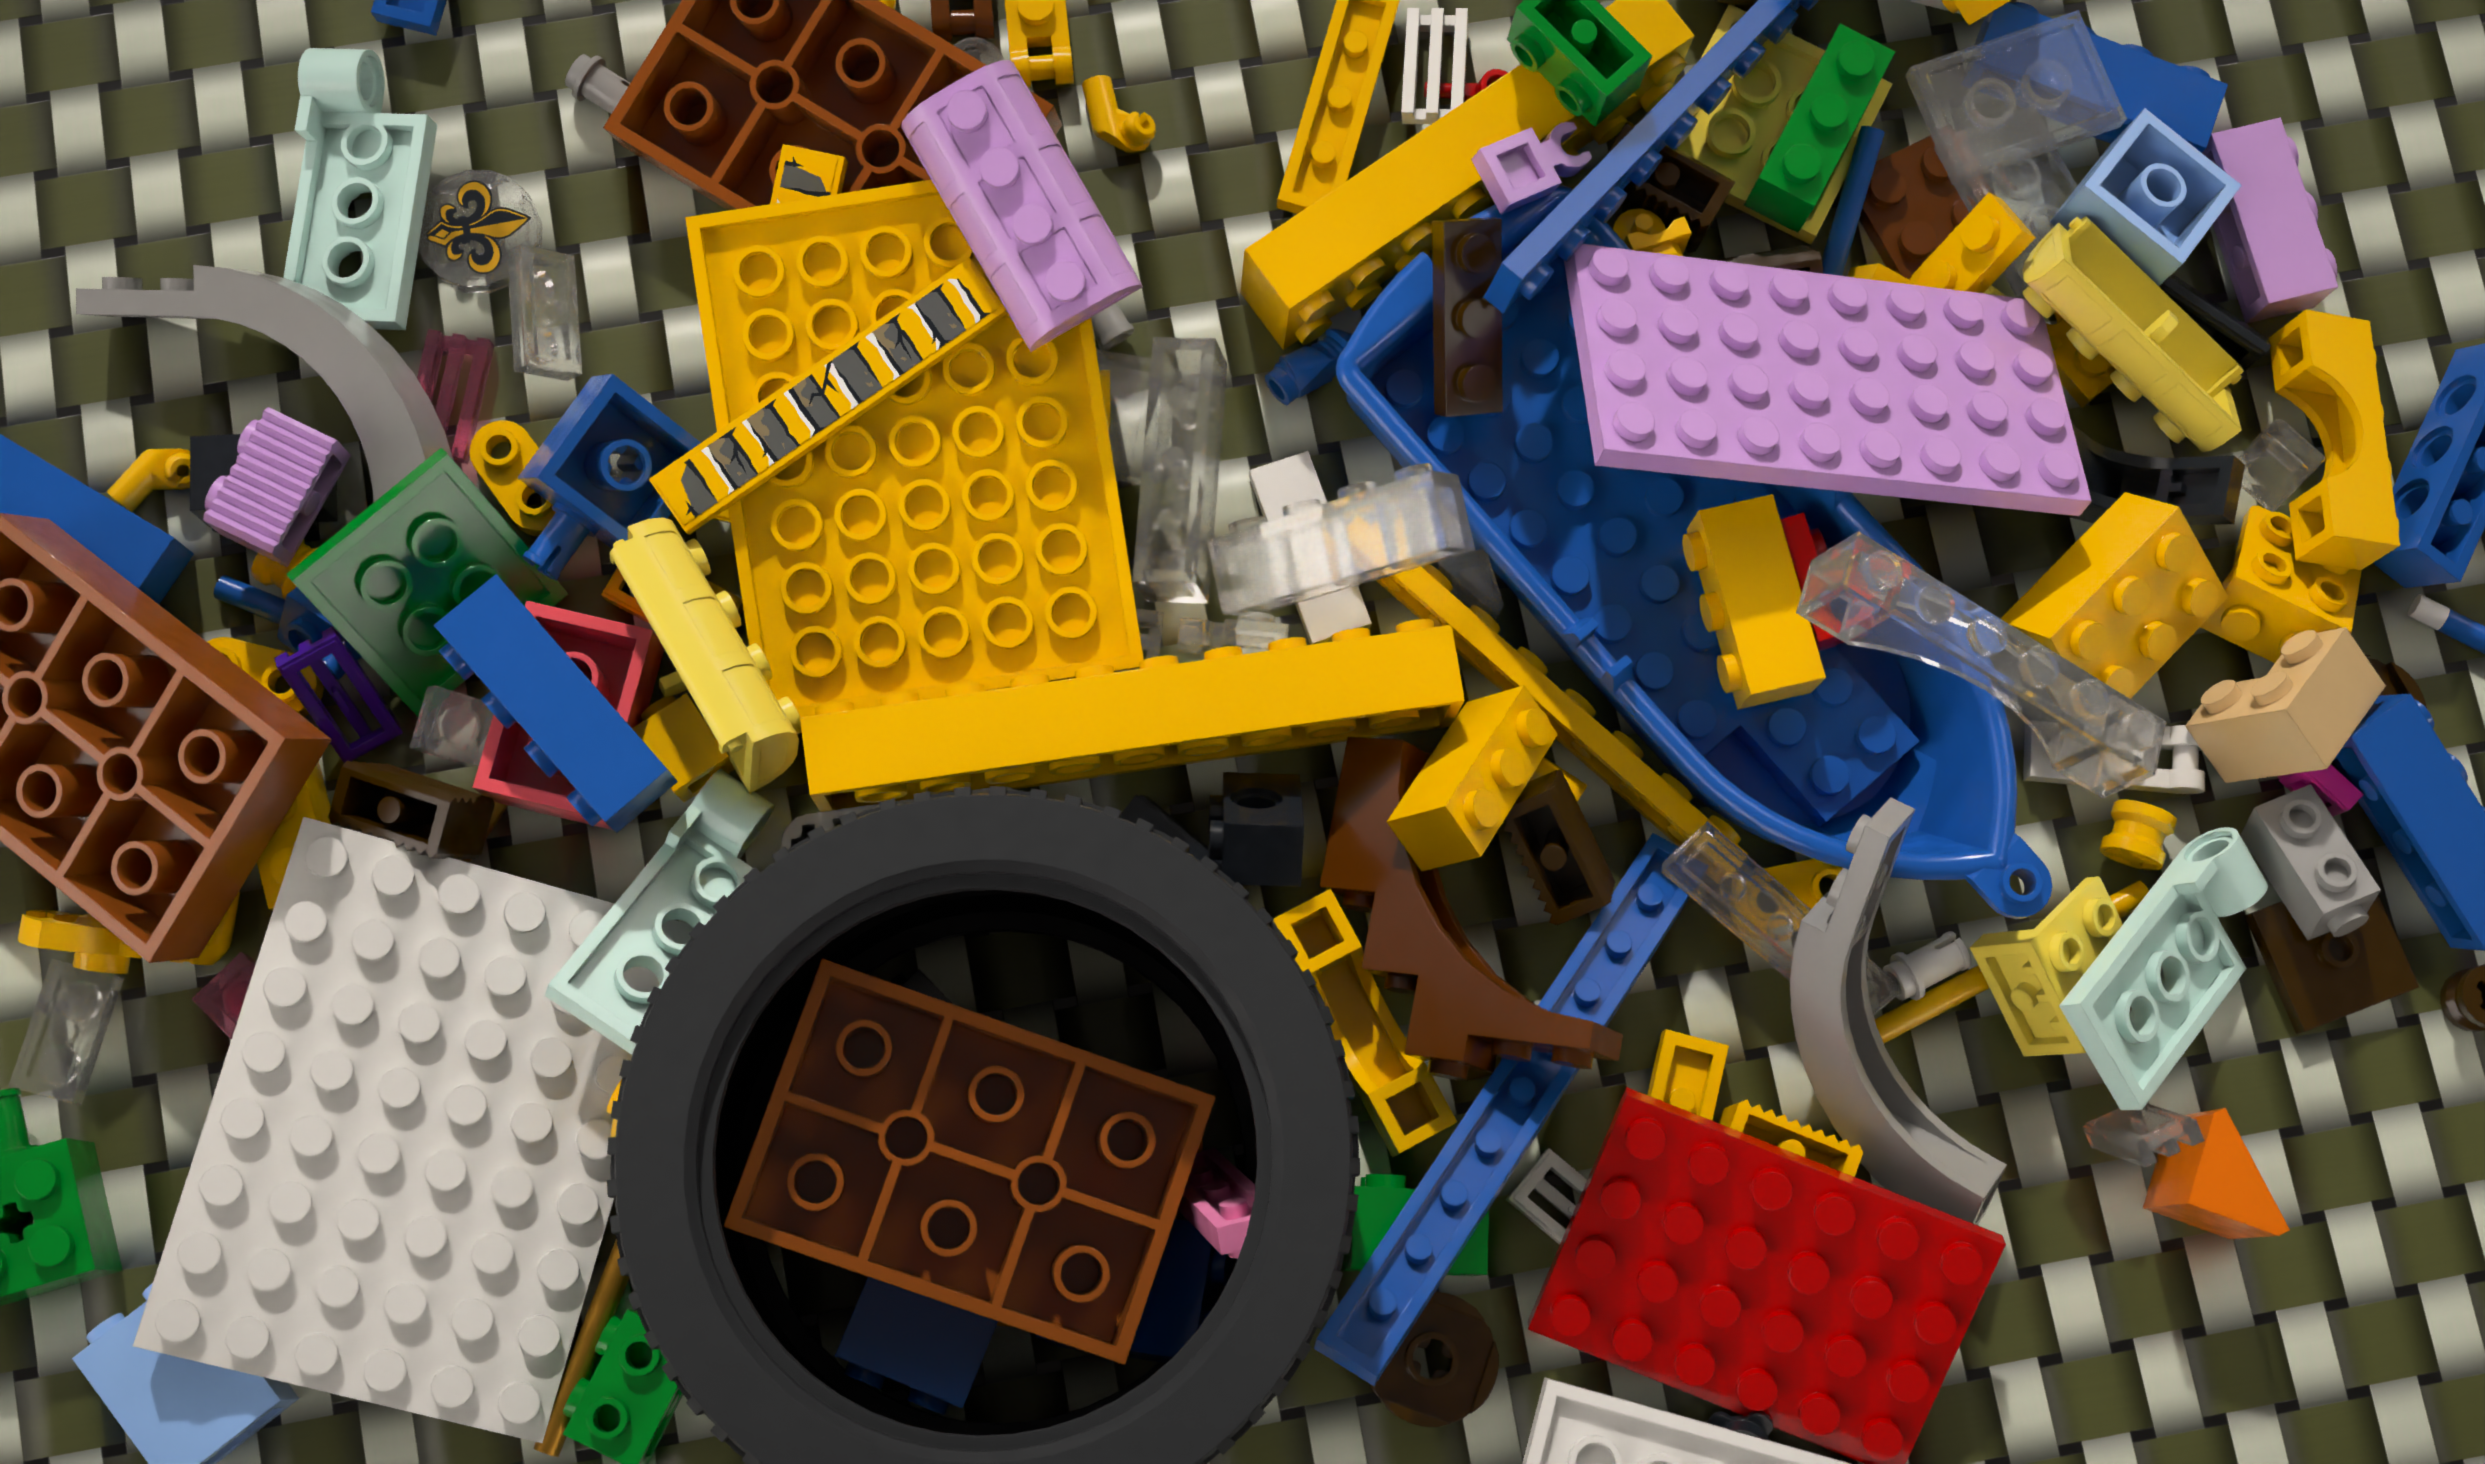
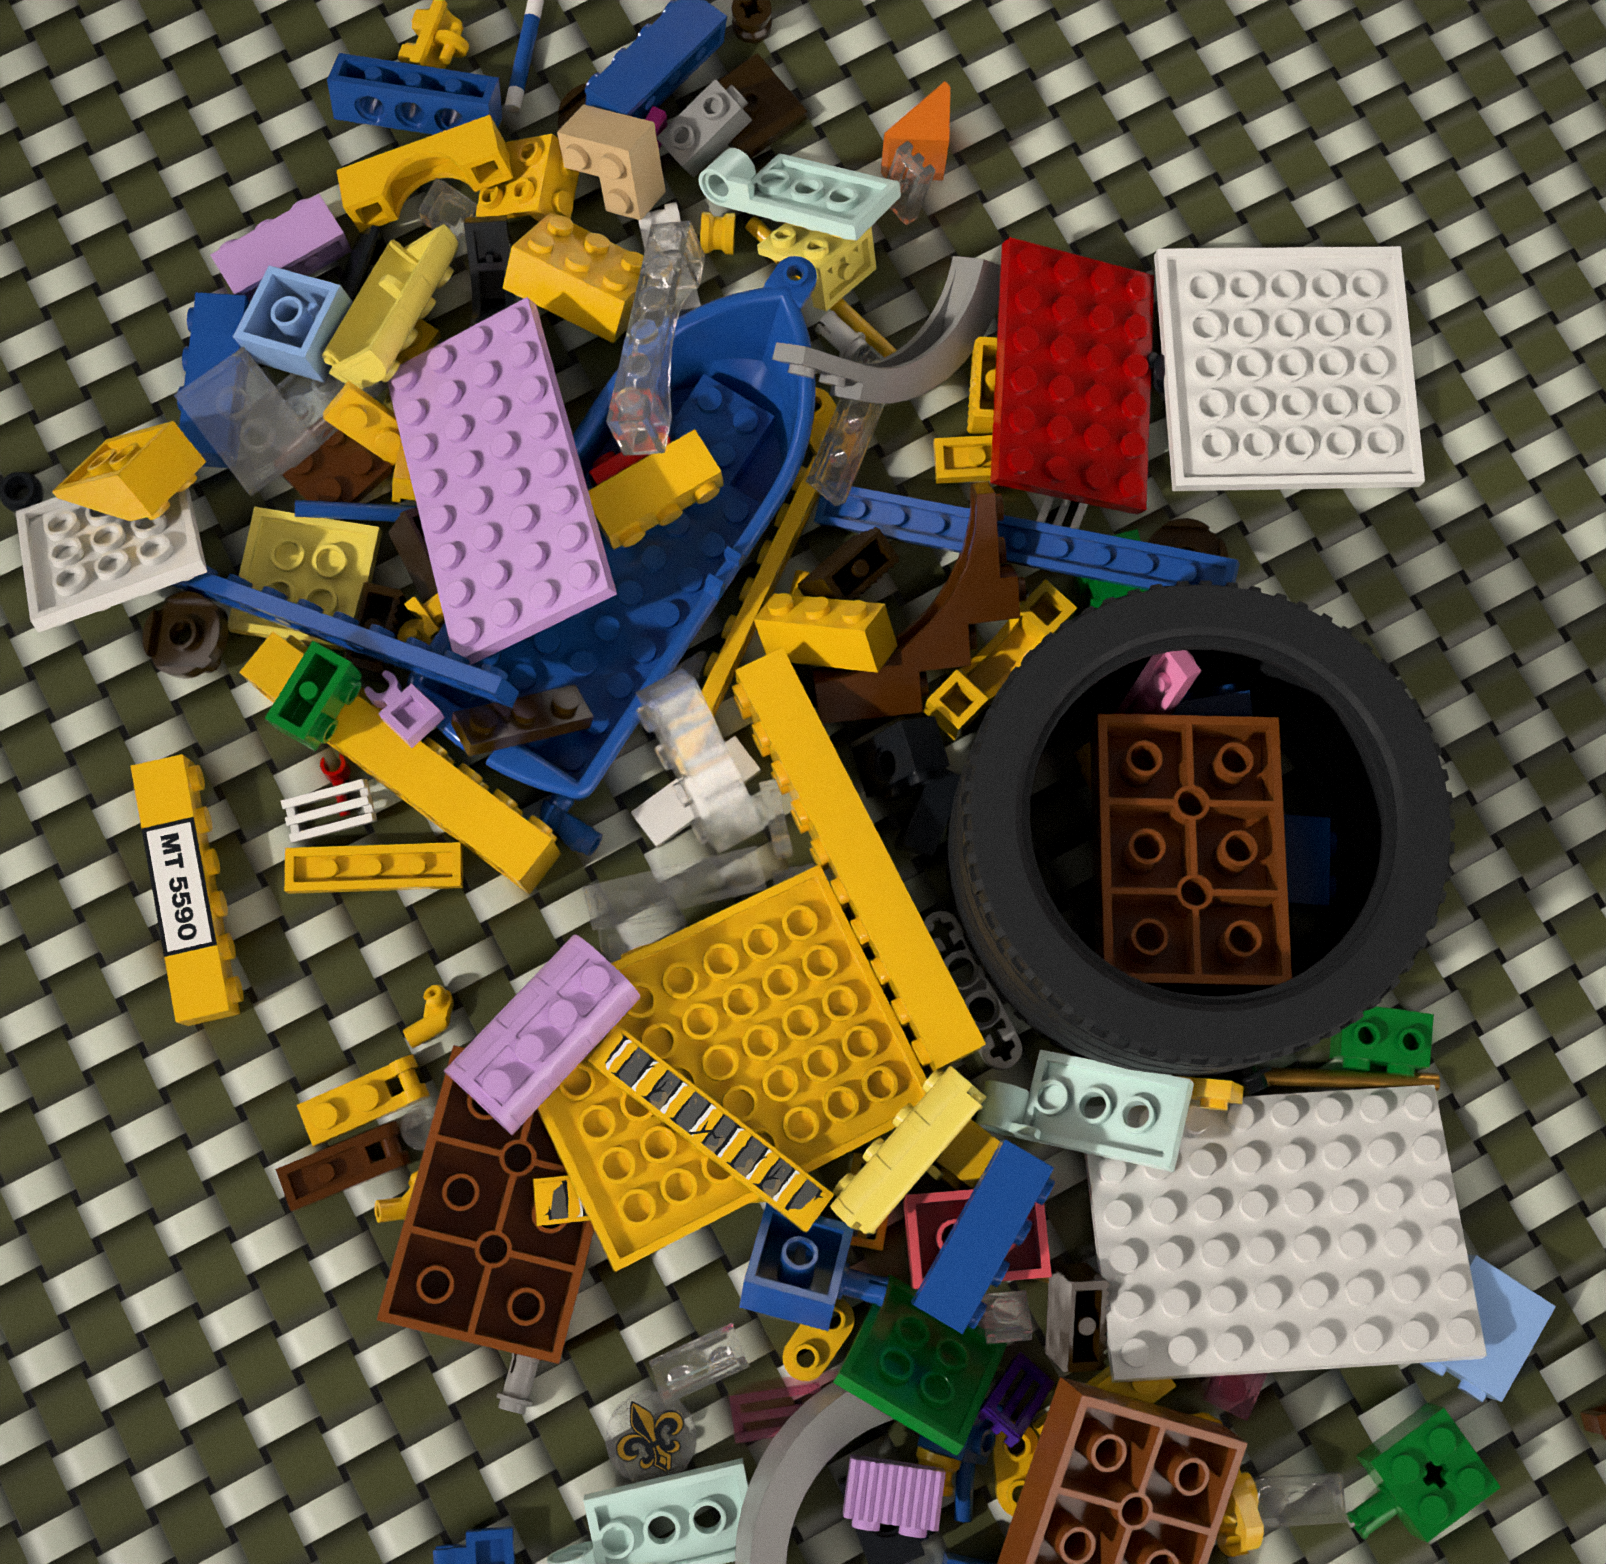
camera: 100 degrees left, 0 degrees up
green brick [1744,23,1896,233] -> none

